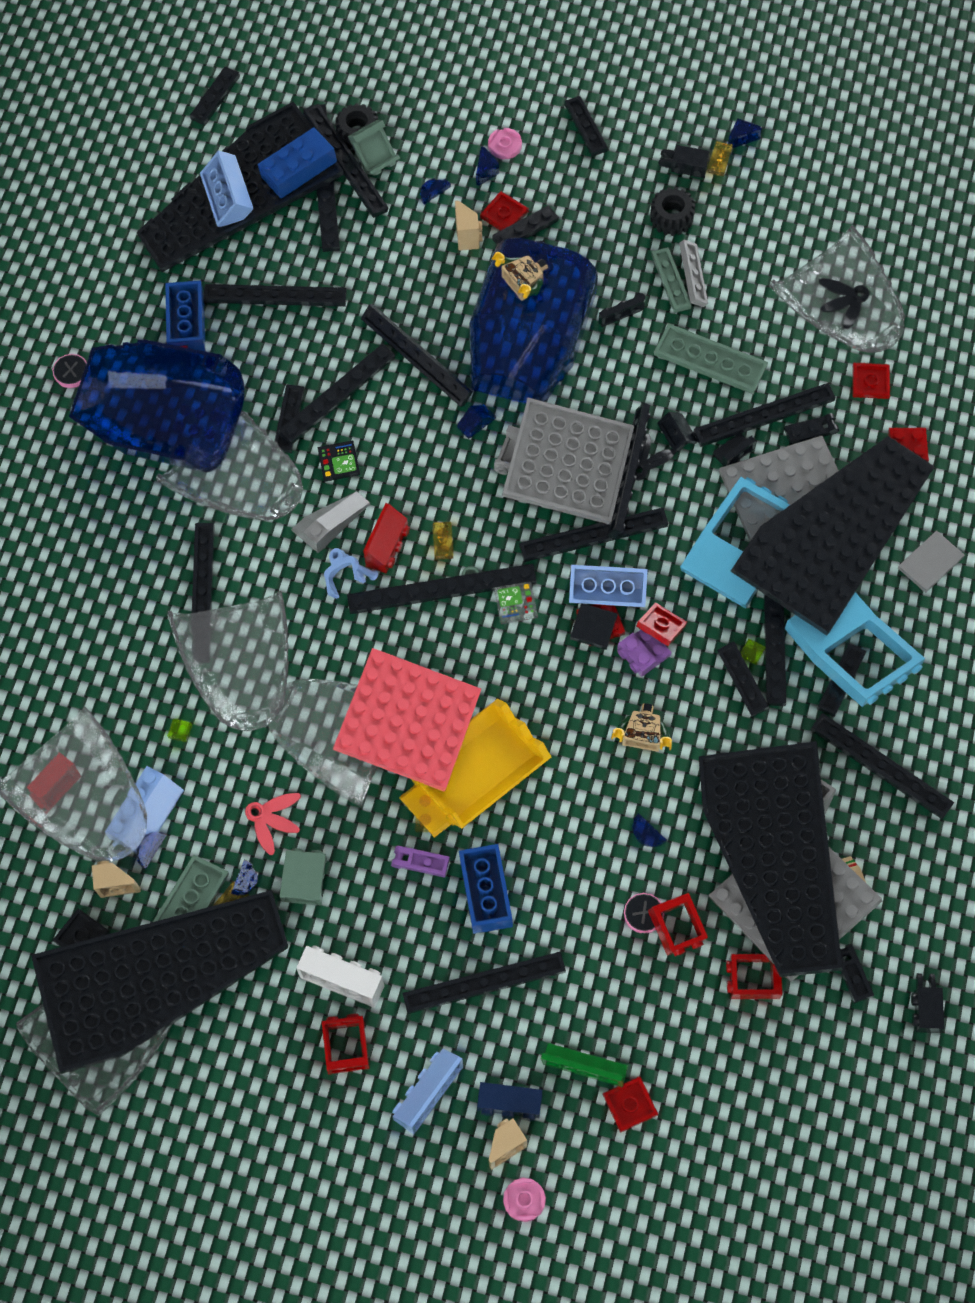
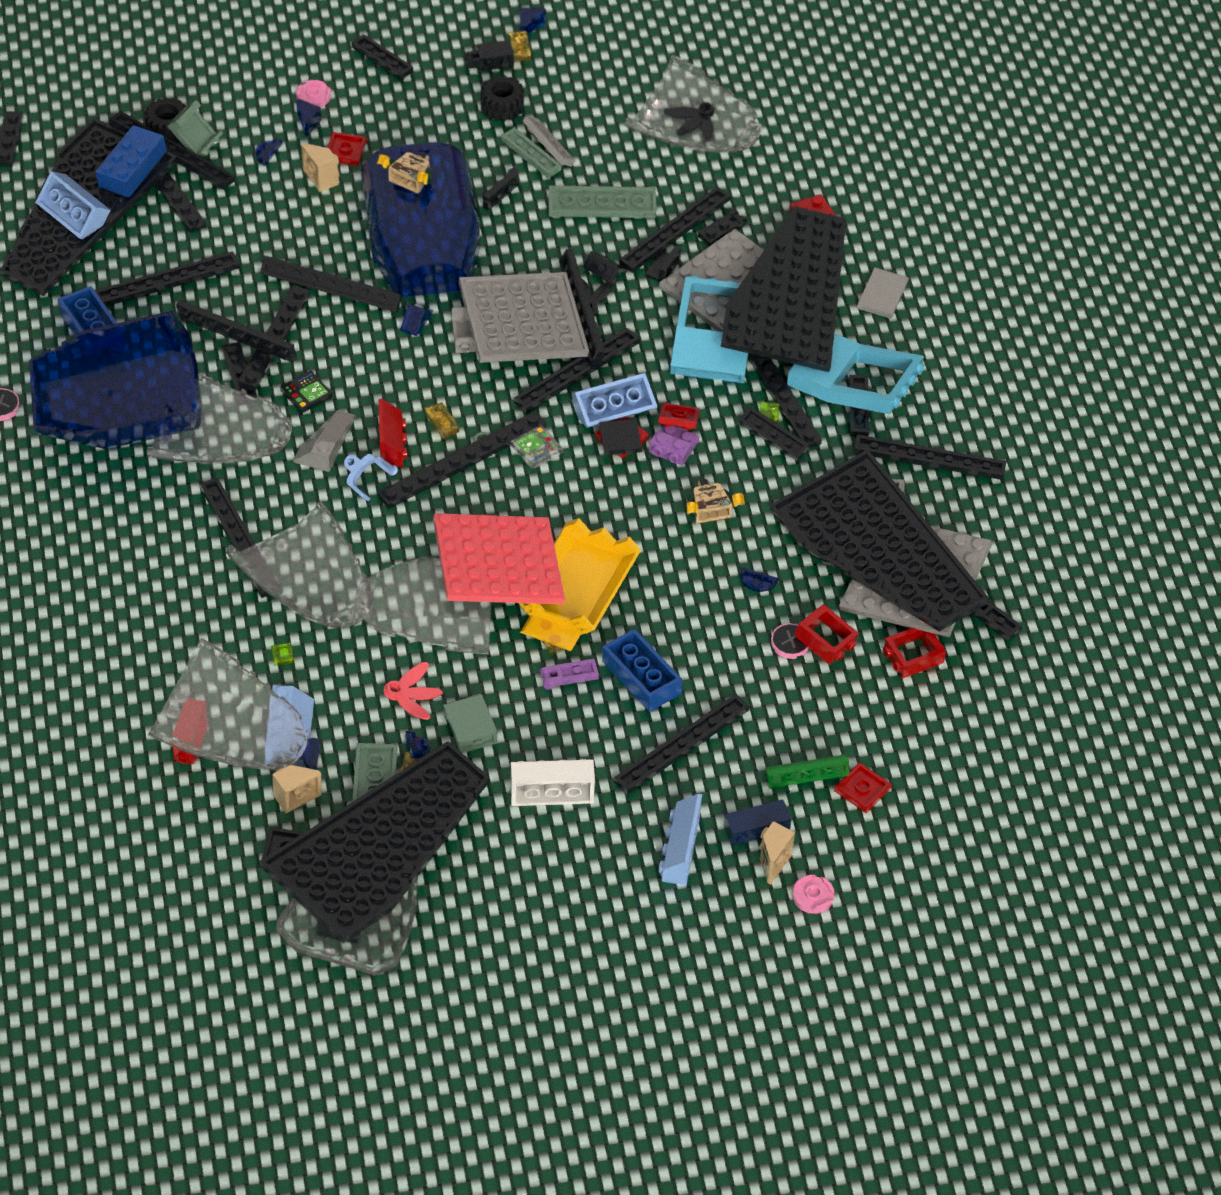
camera: 30 degrees left, 15 degrees down
red window [322,1014,370,1075] -> none
black plate [492,205,559,251] -> none
red tile [852,363,890,399] -> none
black hinge [911,973,945,1033] -> none
none -> black plate [176,300,297,363]

